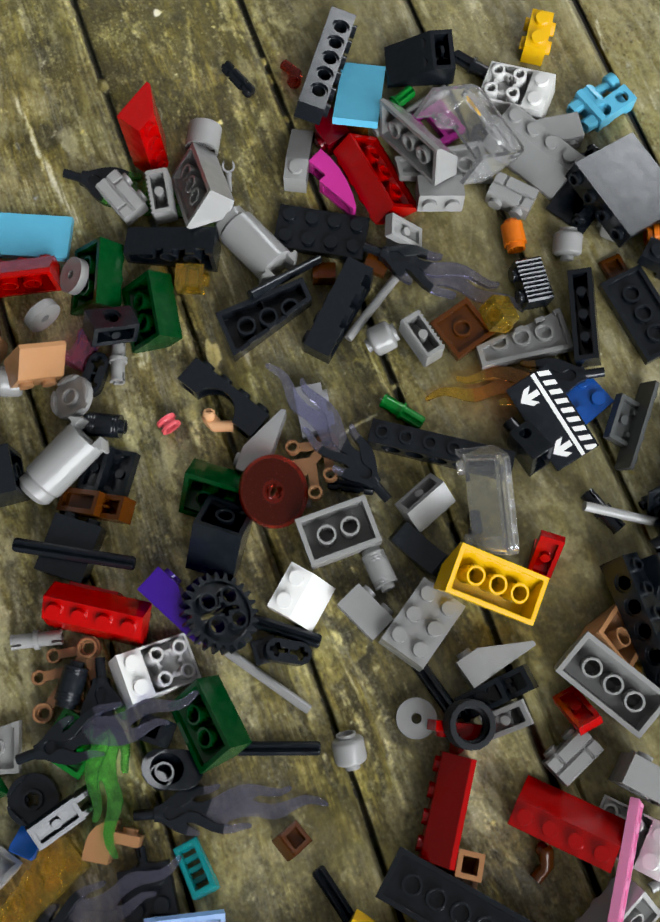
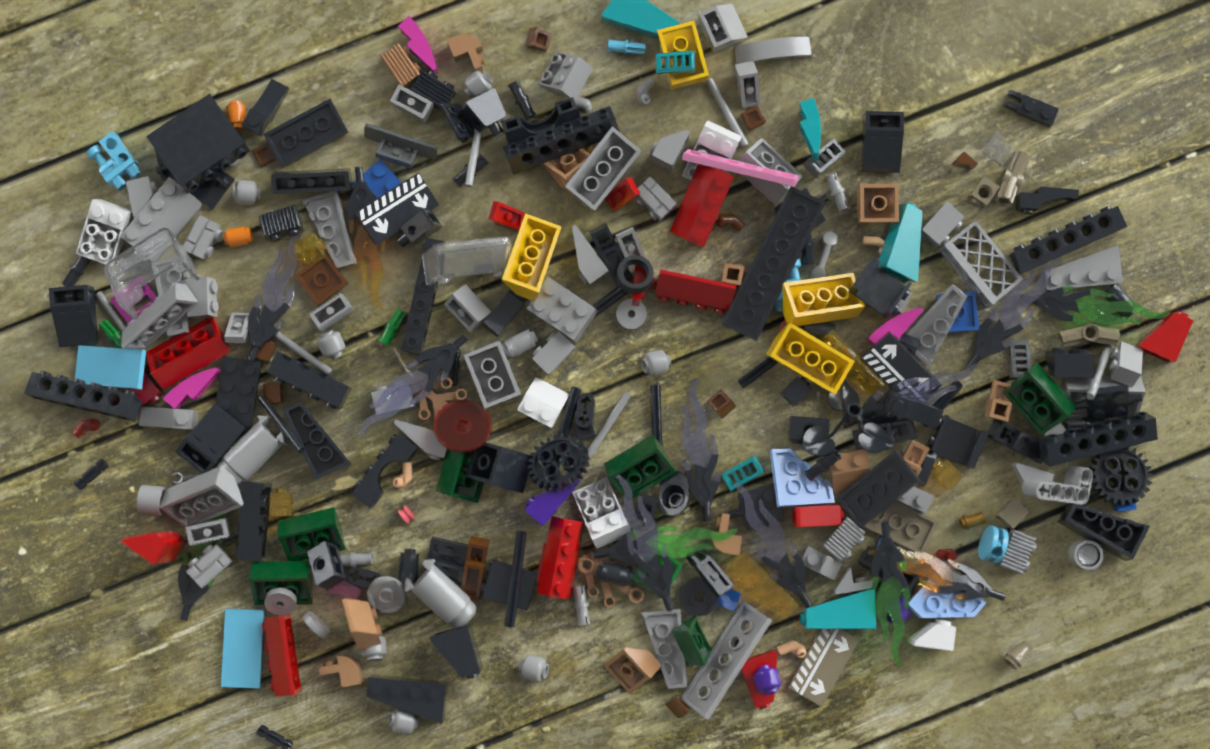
camera: 90 degrees left, 10 degrees up
yellow brick [519,8,556,66] -> none
none -> black slope [175,403,245,474]

